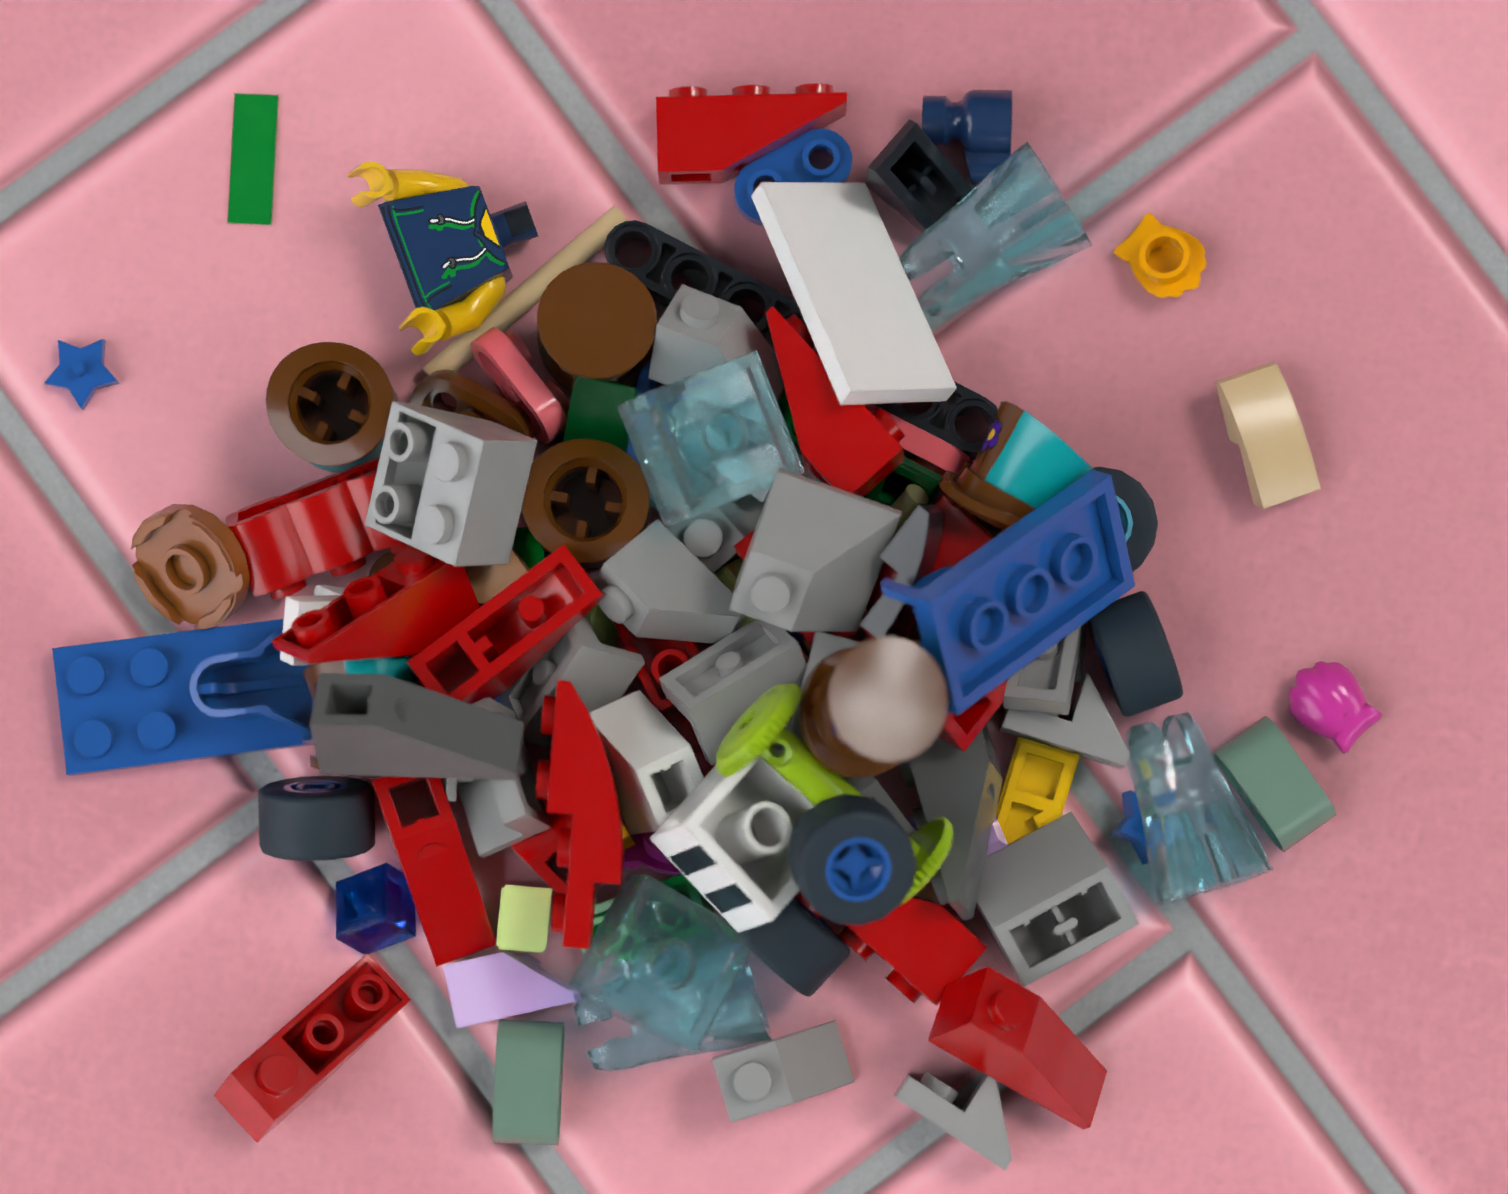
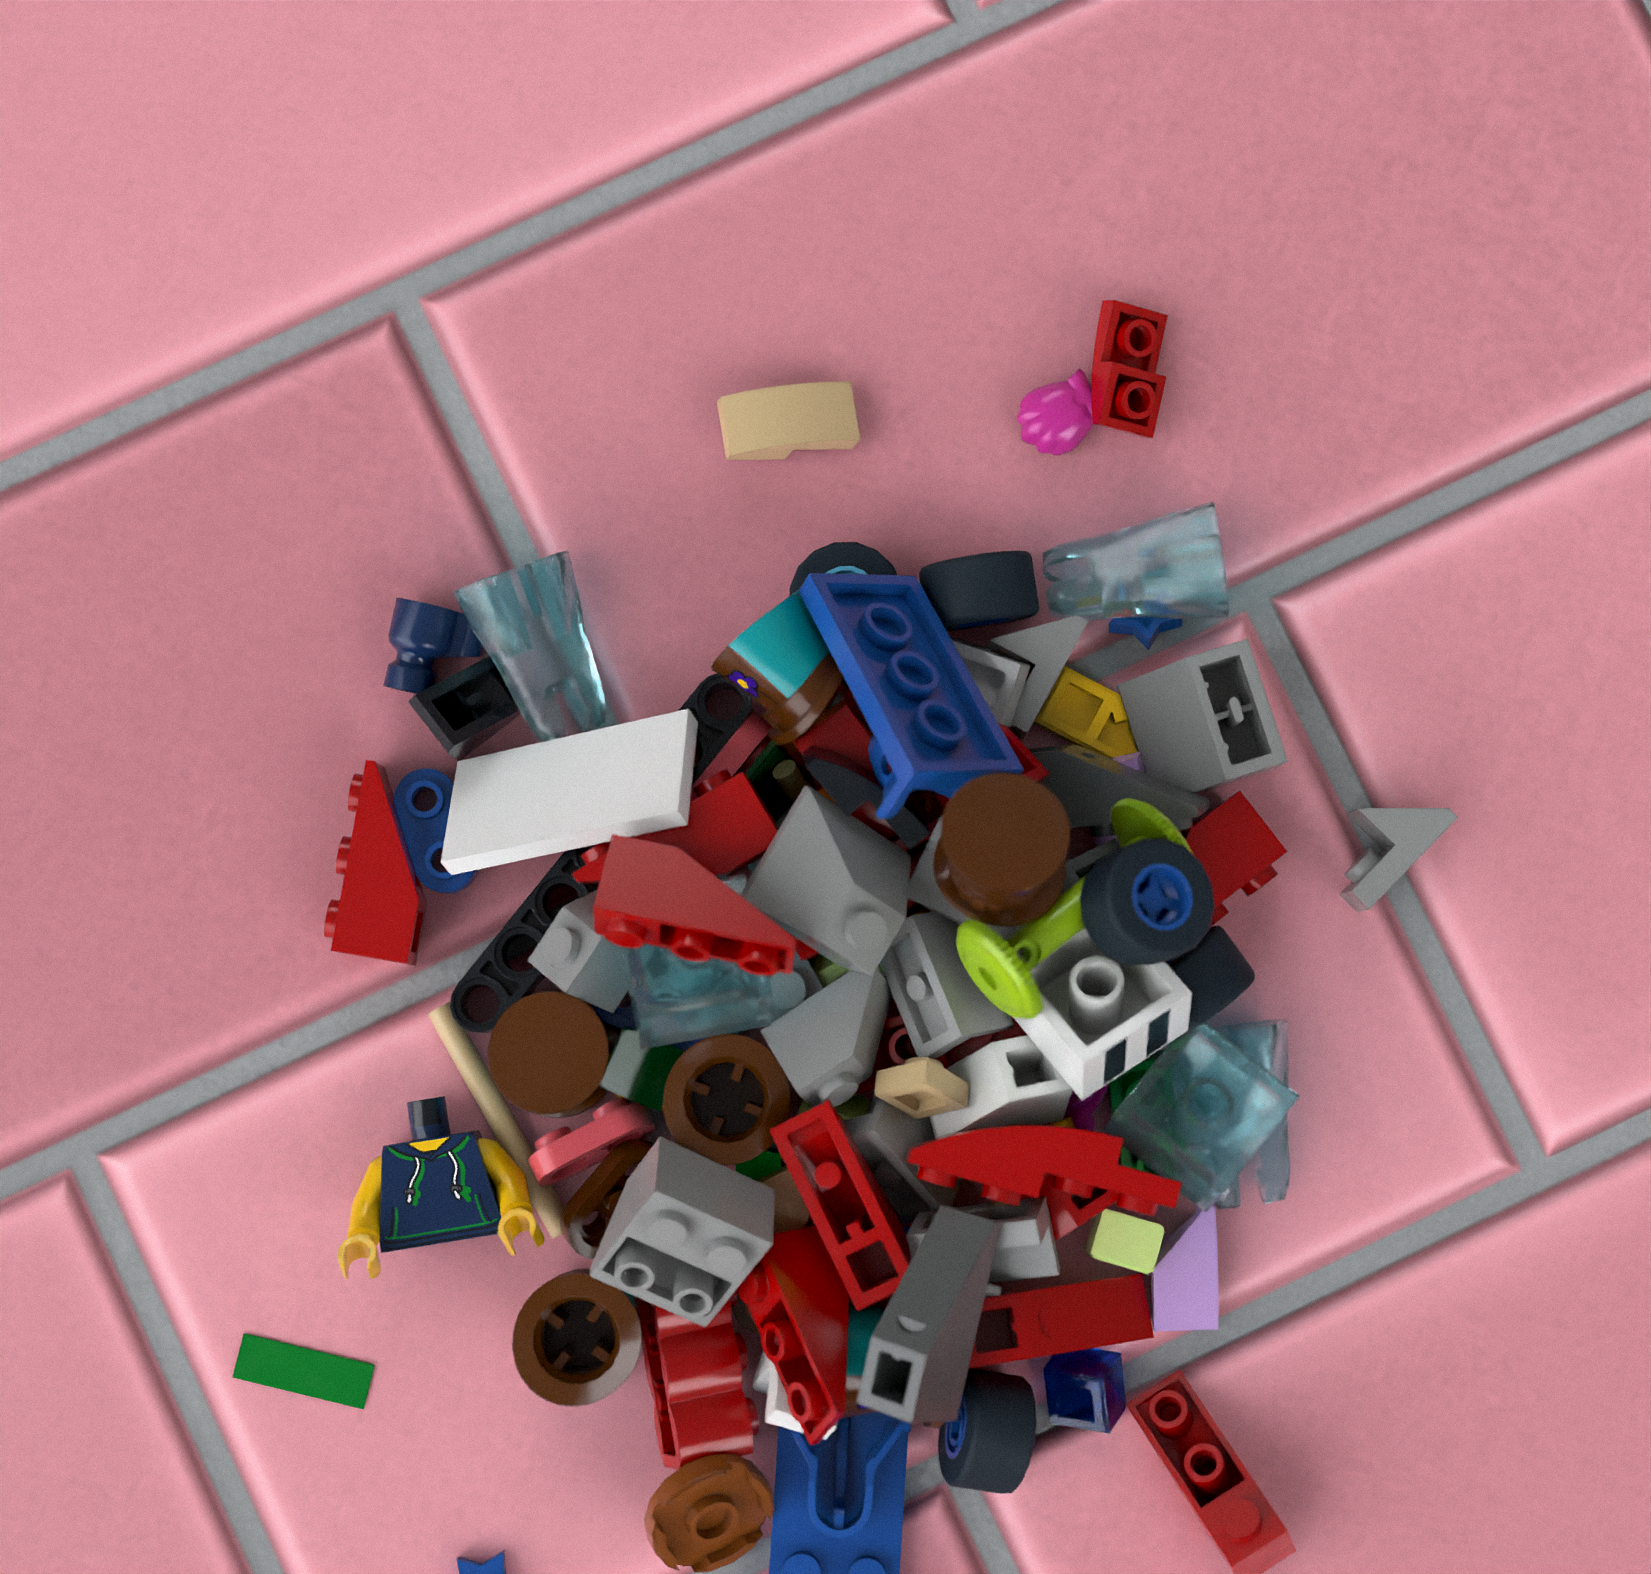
camera: 85 degrees left, 0 degrees up
sand green beam [492,1019,564,1145] -> none
light grey slope [712,1020,854,1122] -> none
red slope [928,966,1107,1130] -> none
light orange animal [1113,212,1207,298] -> none
sand green beam [1213,716,1336,852] -> none
none -> red slope [593,834,797,976]
none -> tan plate [874,1057,969,1119]
none -> red slope [1091,300,1168,438]

